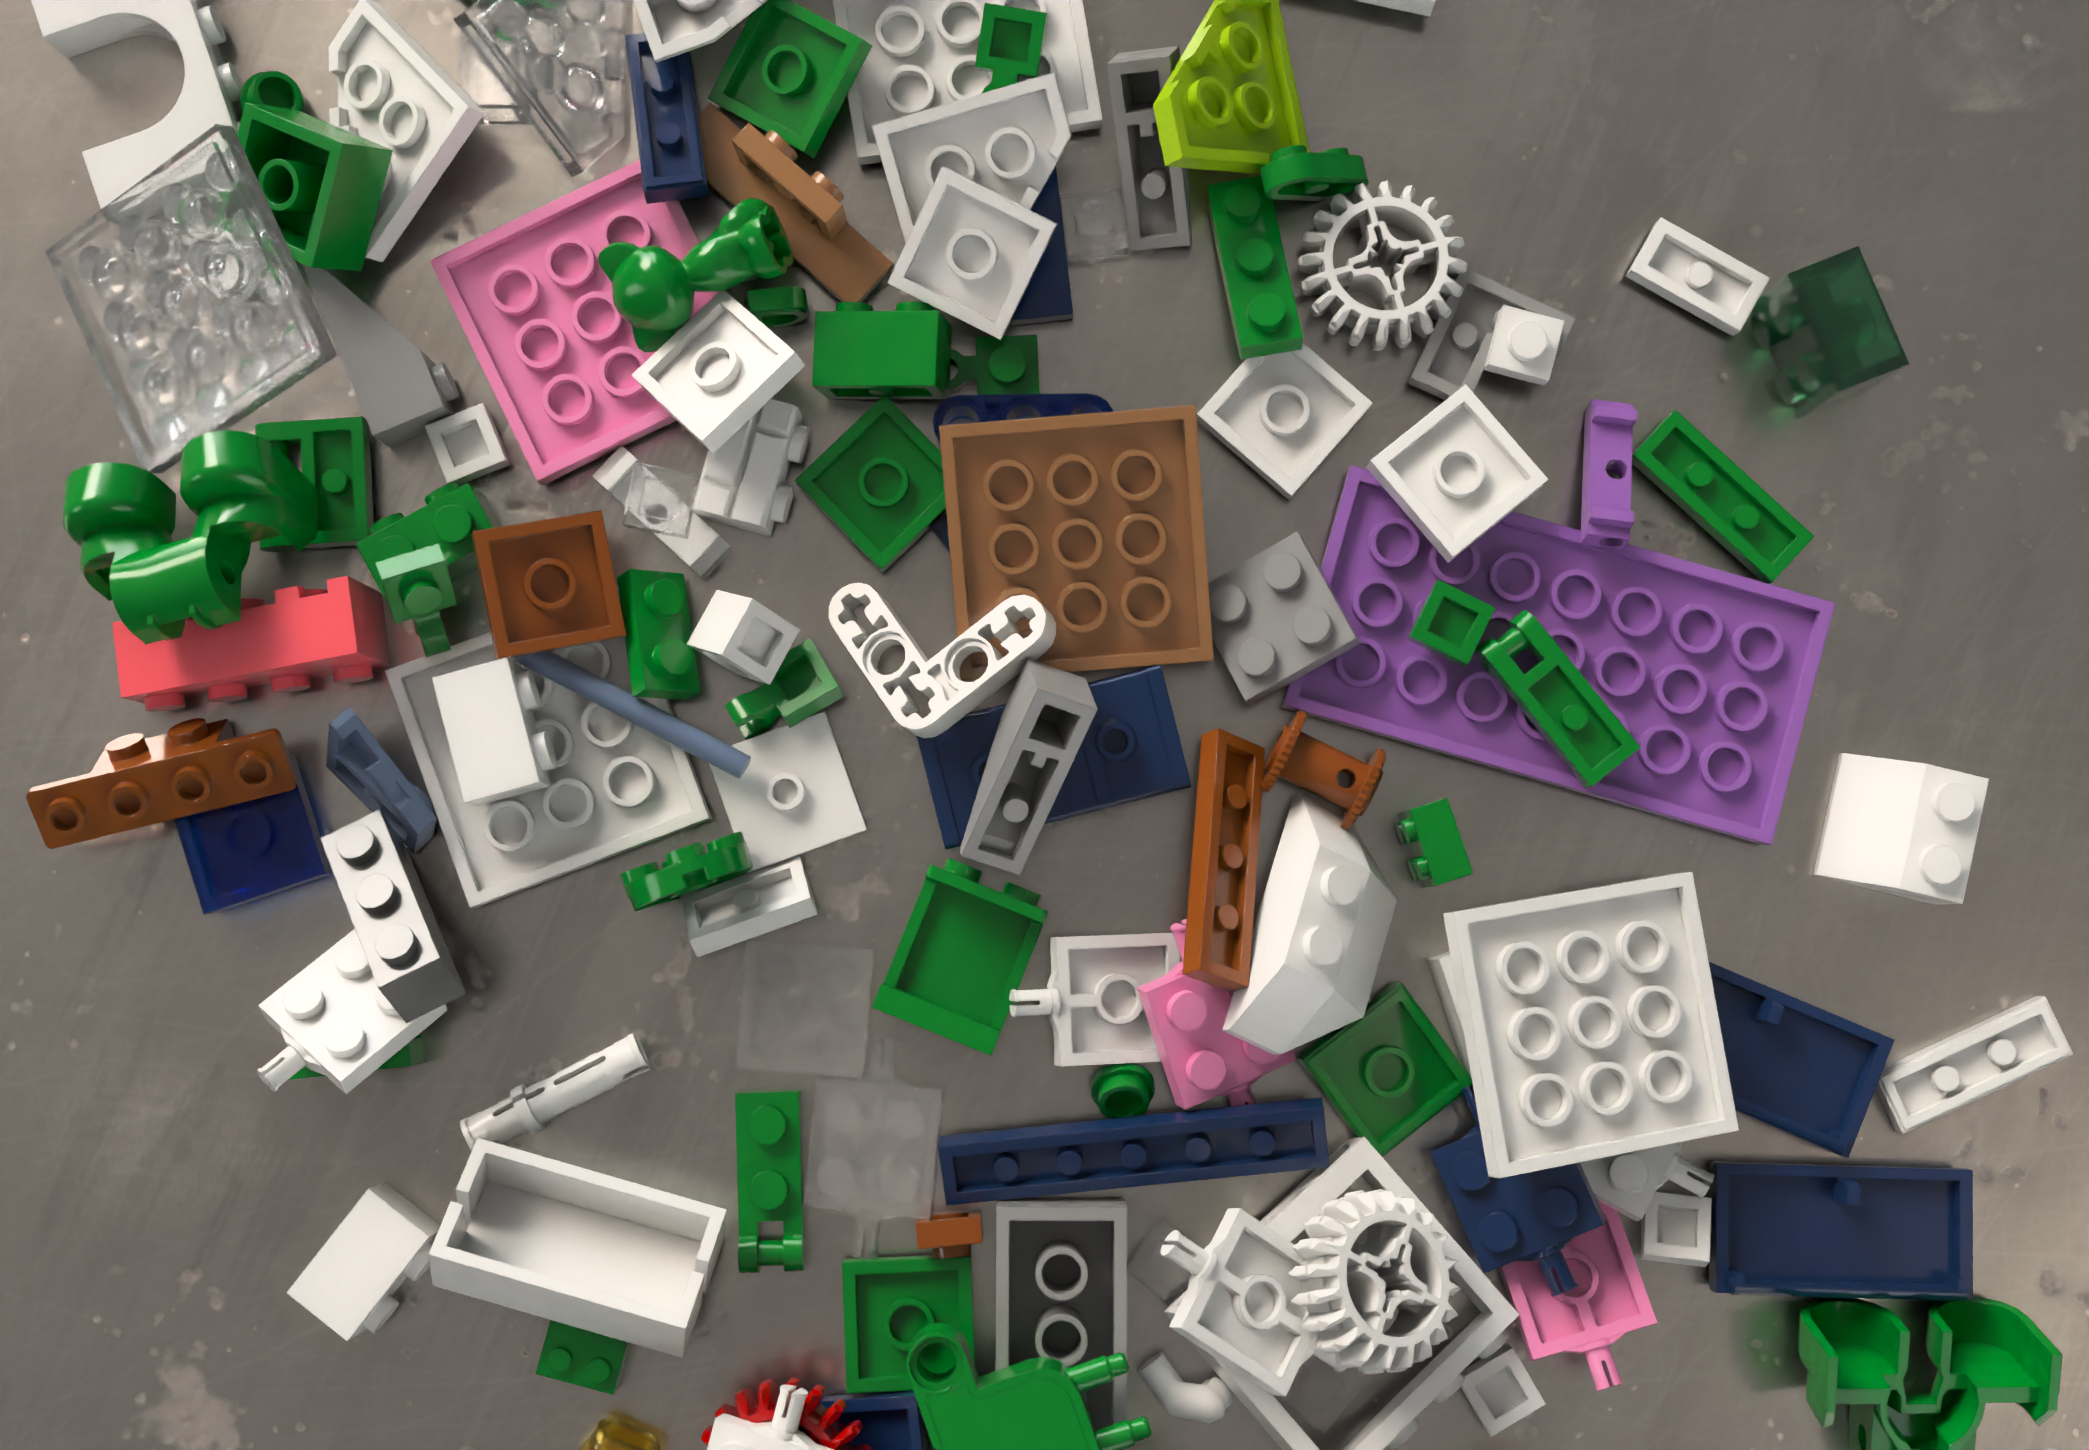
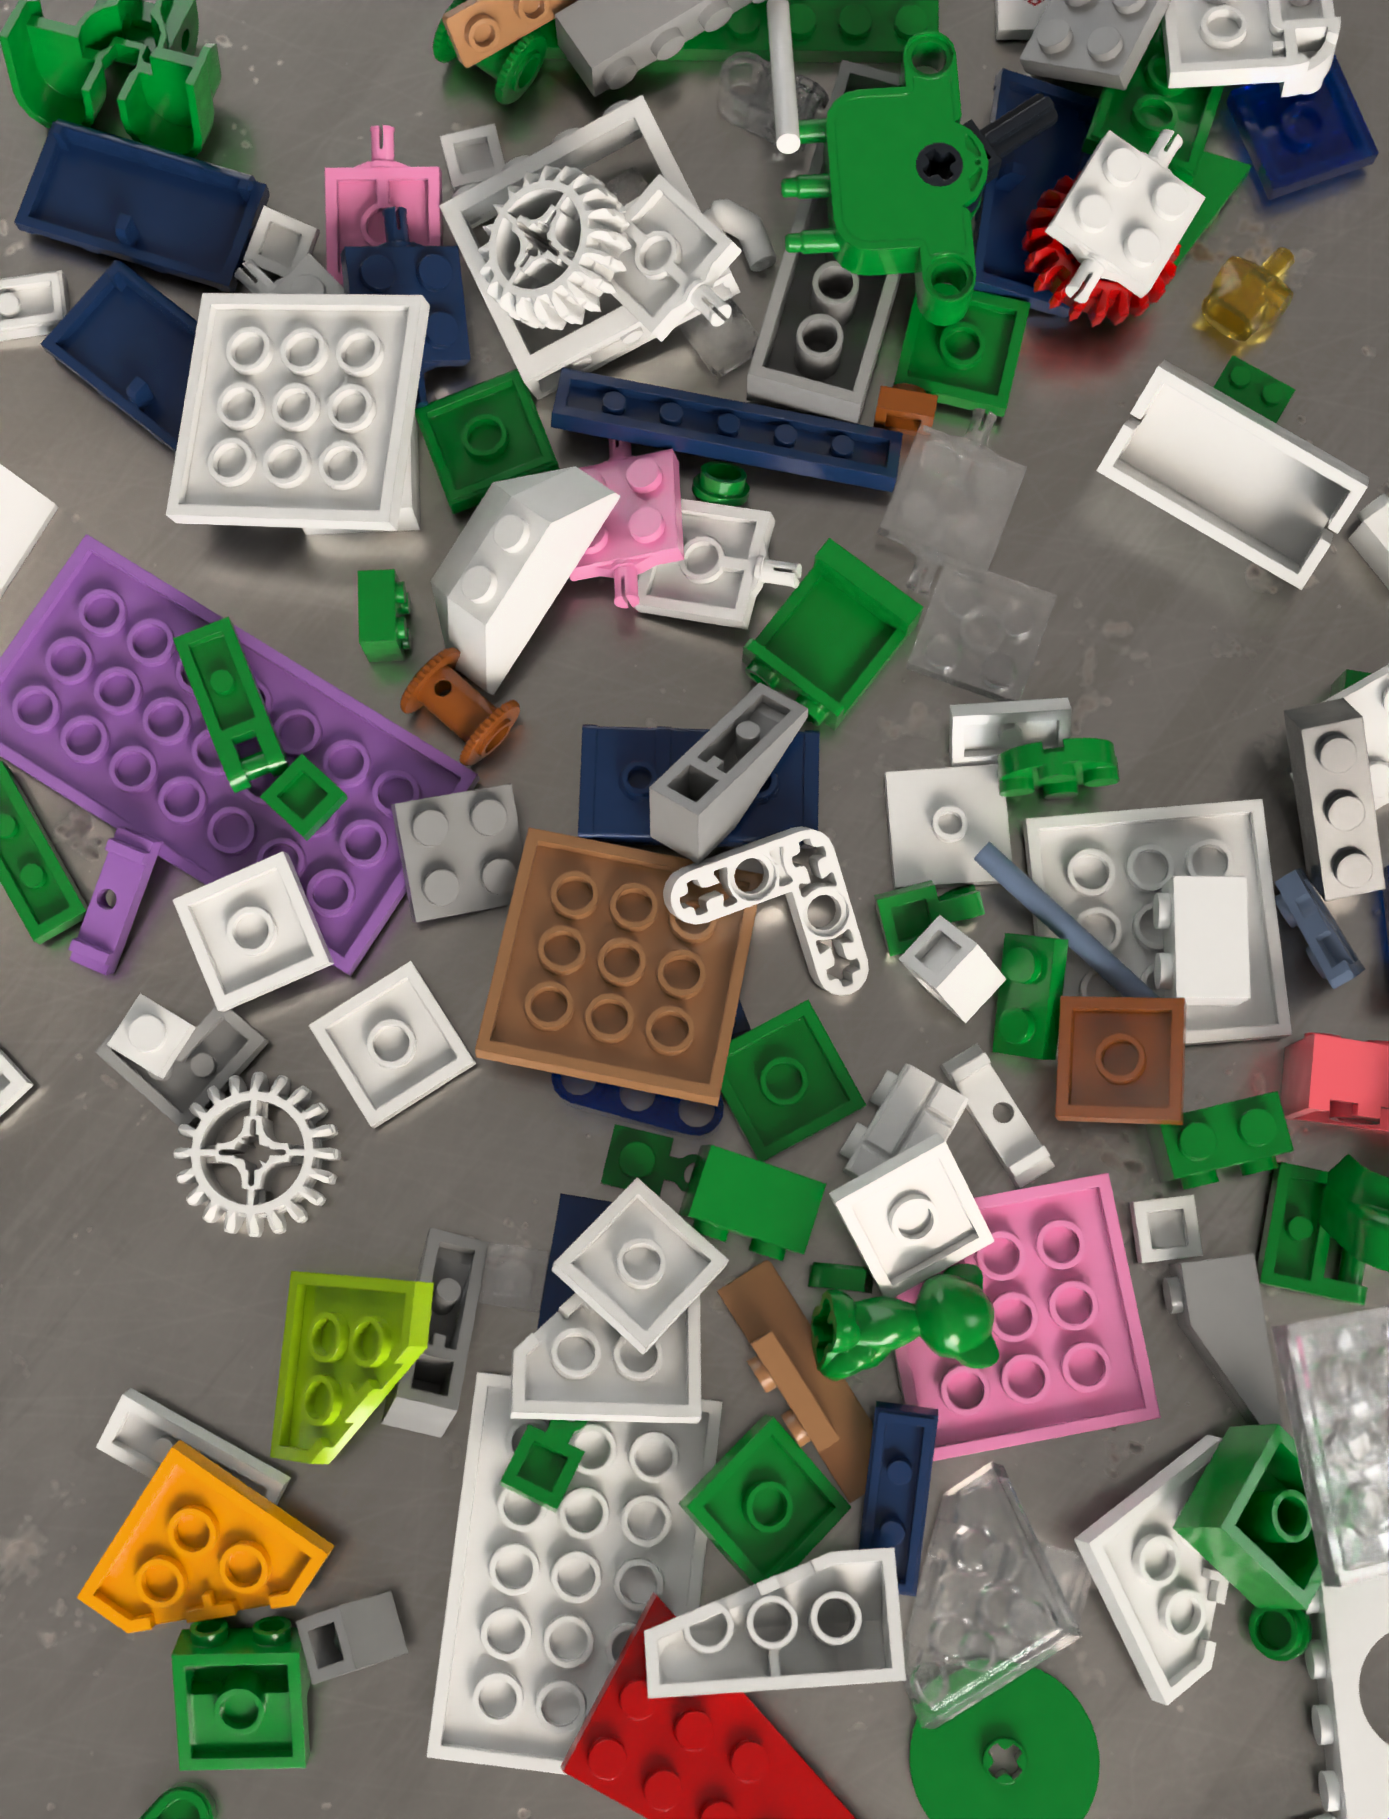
camera: 160 degrees left, 5 degrees down
green plate [375,543,457,658] -> none
white pin [460,1033,652,1151] -> none
clear plate [622,462,700,539] -> none
green plate [735,1090,806,1273] -> none
dark orange plate [1182,728,1265,992] -> none
green plate [1206,176,1303,360] -> none
green plate [1260,145,1369,201] -> none

